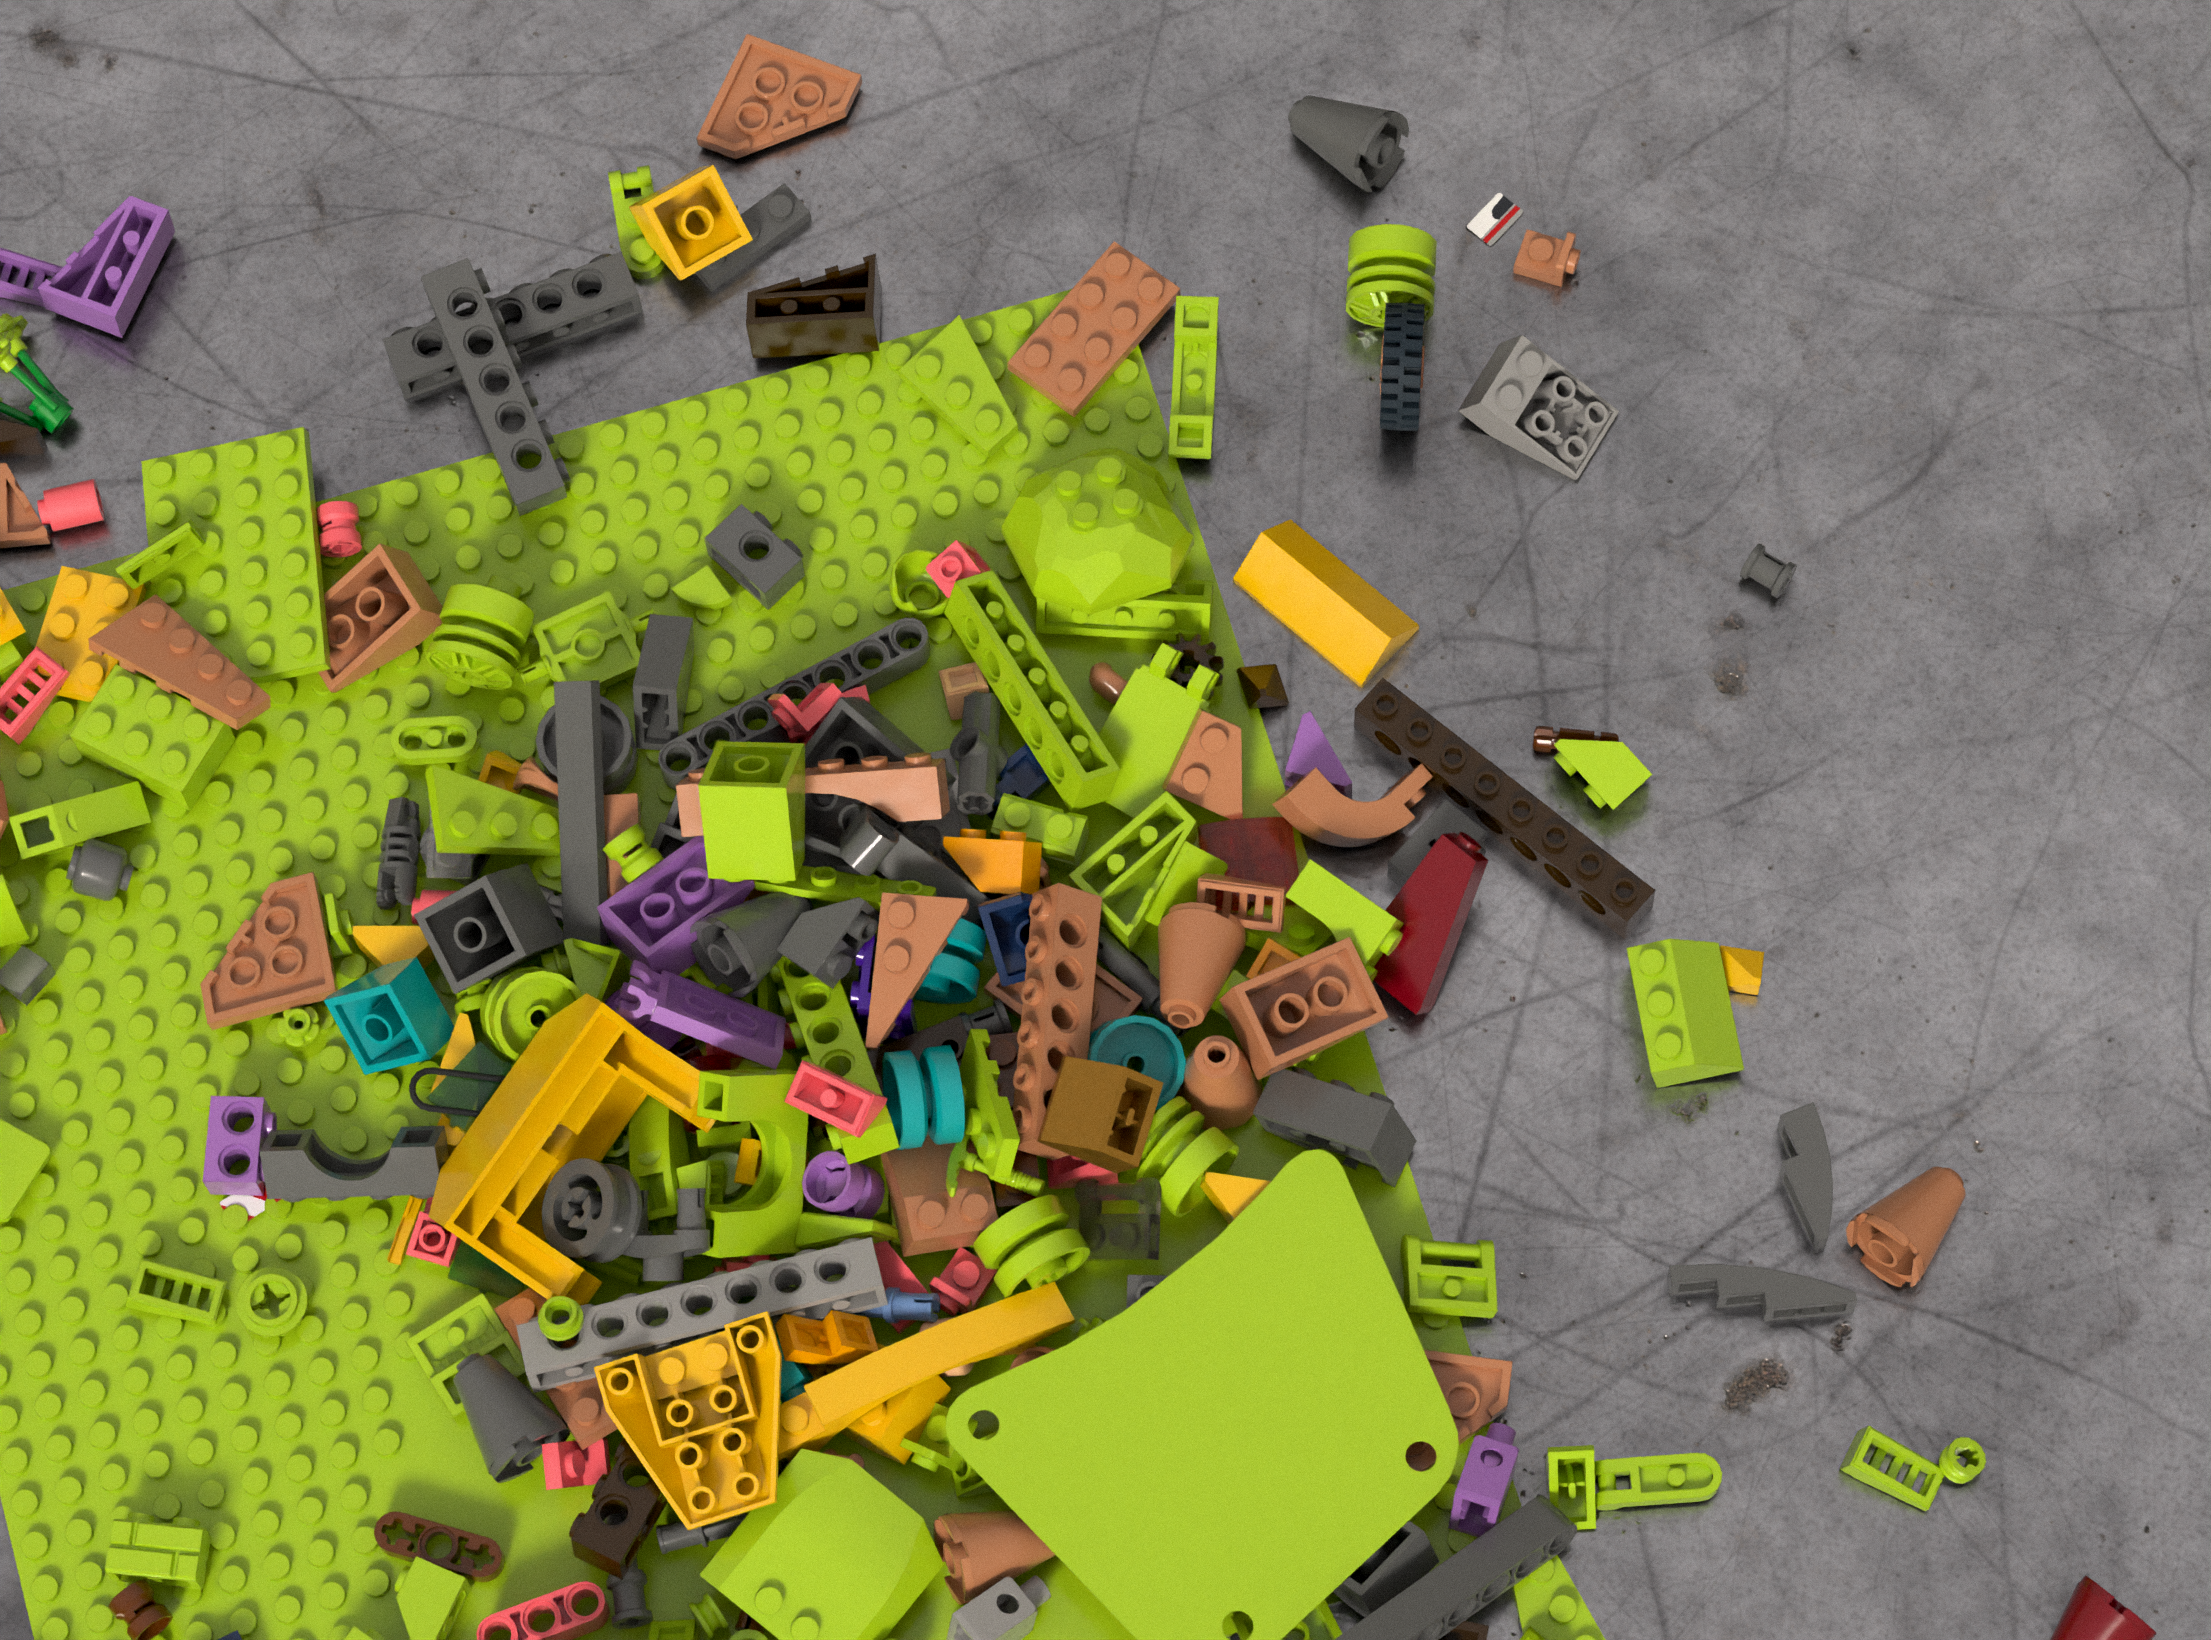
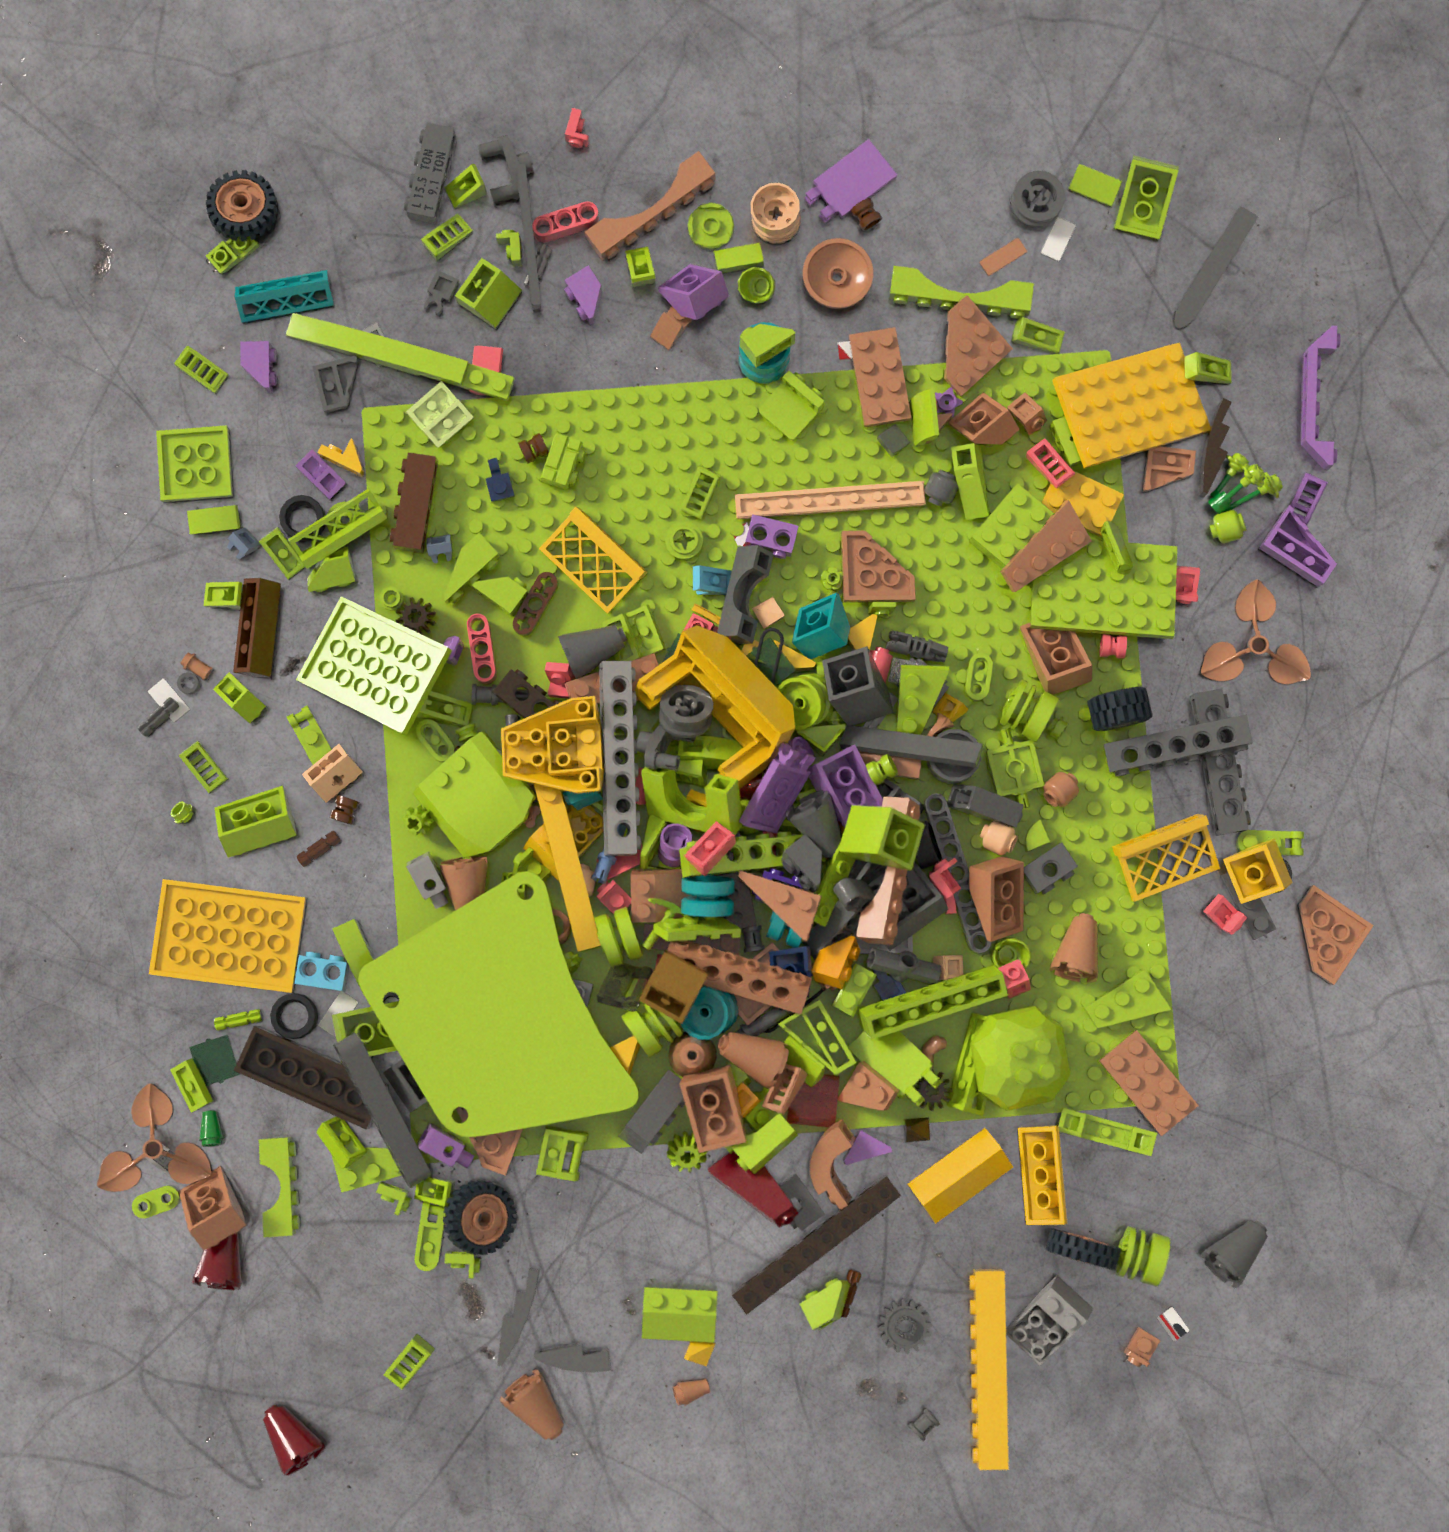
camera: 95 degrees right, 15 degrees up
coral brick [37,479,105,532] -> none
lime plate [538,1296,584,1341] -> none
dark brown wedge [746,254,882,358] -> none
light orange slope [775,1310,879,1364] -> none
lime bush [1939,1437,1986,1484] -> none
none -> lime bracket [376,1181,411,1216]
none -> wheel [443,1181,517,1255]
none -> lime bracket [445,1251,480,1279]
none -> yellow fence [539,507,648,614]
none -> lime gear [667,1130,708,1173]
none -> nougat cone [672,1379,710,1406]
none -> medium azure slope [693,565,732,595]
none -> light nougat tile [735,481,926,519]
none -> light nougat slope [752,597,785,629]
none -> dark grey gear [878,1299,932,1354]
none -> nougat slope [969,856,1024,942]
none -> yellow brick [969,1269,1009,1470]
none -> light nougat head [980,821,1018,855]
none -> yellow slope [1018,1125,1067,1225]
none -> nougat head [1043,772,1079,807]
none -> nougat cone [1050,913,1098,983]
none -> black wheel [1087,687,1153,731]
none -> yellow fence [1112,814,1220,902]
none -> coral bracket [1176,566,1200,604]
none -> nougat plant [1201,580,1311,684]
none -> coral bracket [1203,894,1247,935]
none -> lime head [1210,510,1247,544]

